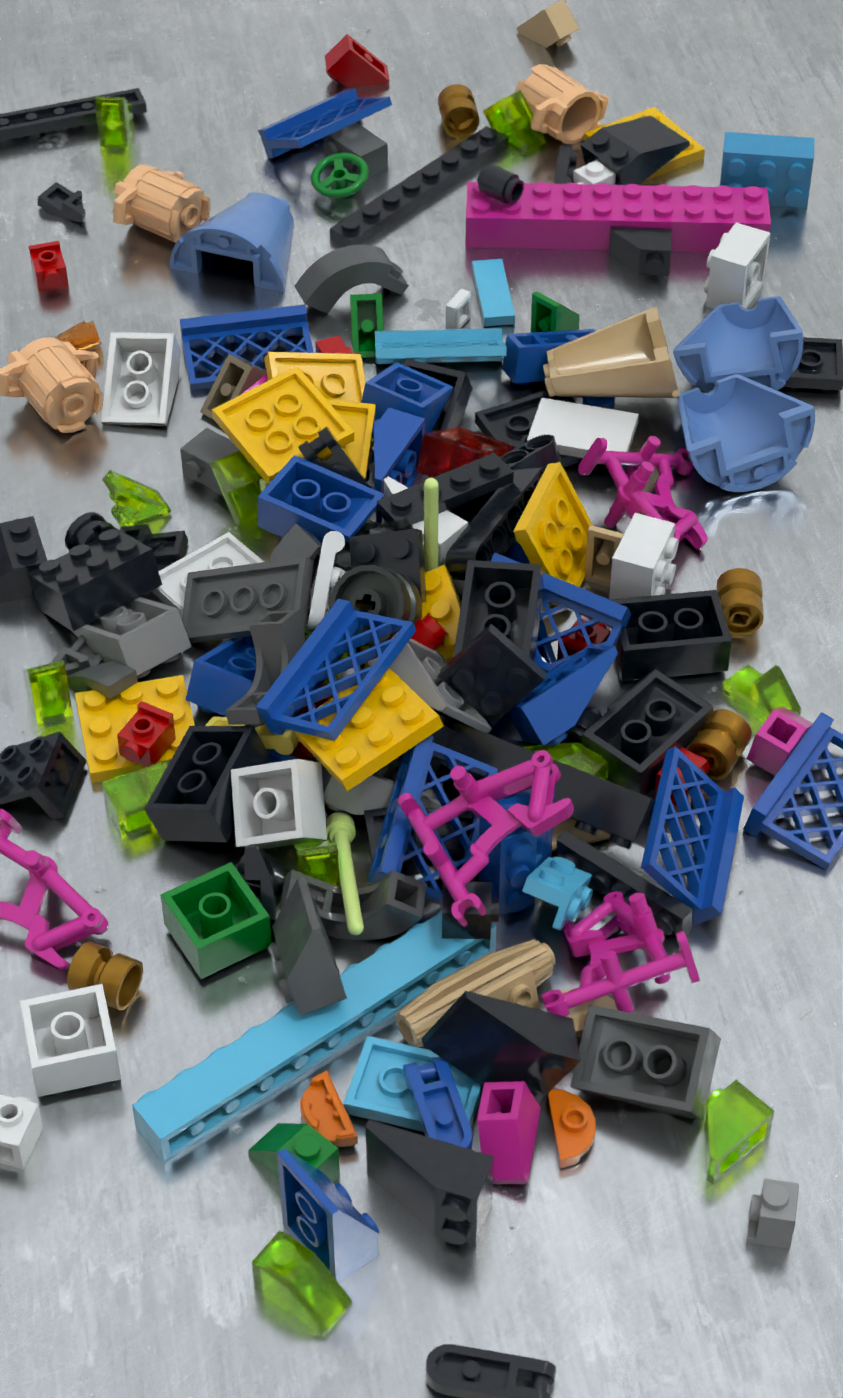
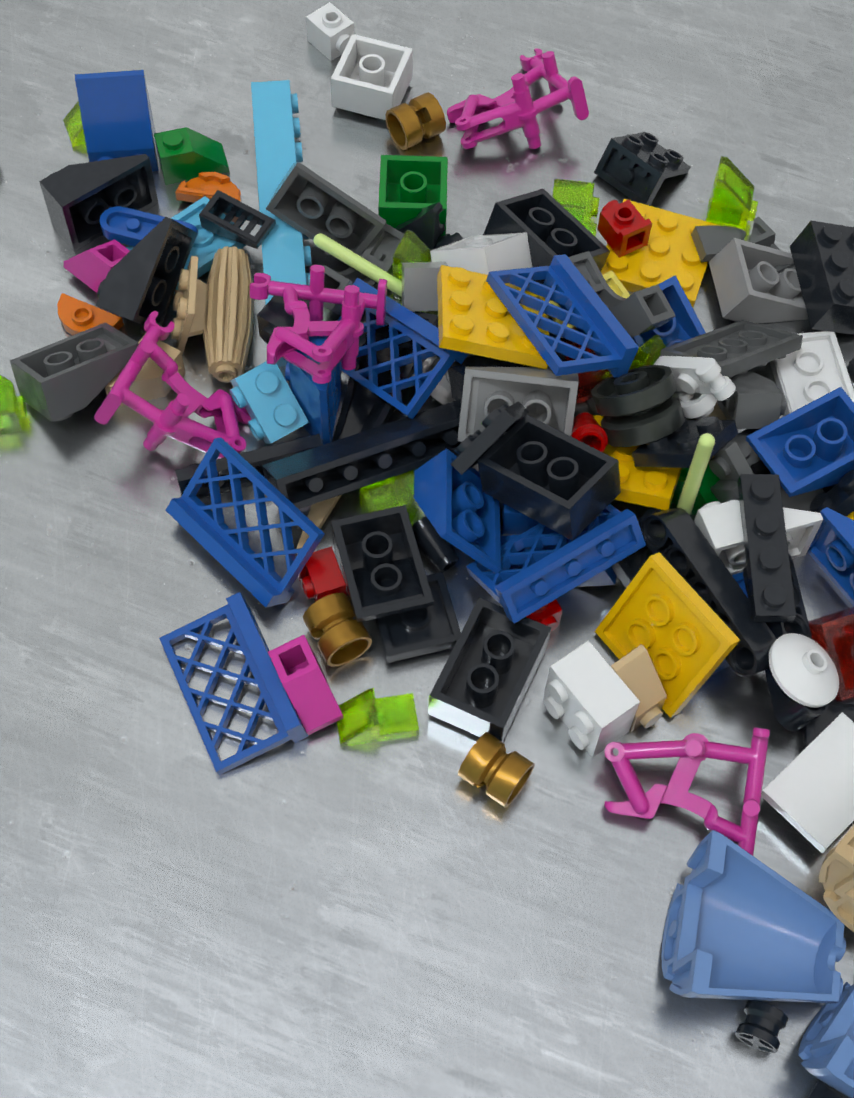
camera: 120 degrees right, 15 degrees up
none -> black slope [199,190,276,249]
none -> light grey piece [402,262,448,311]
none -> white dish [769,633,839,708]

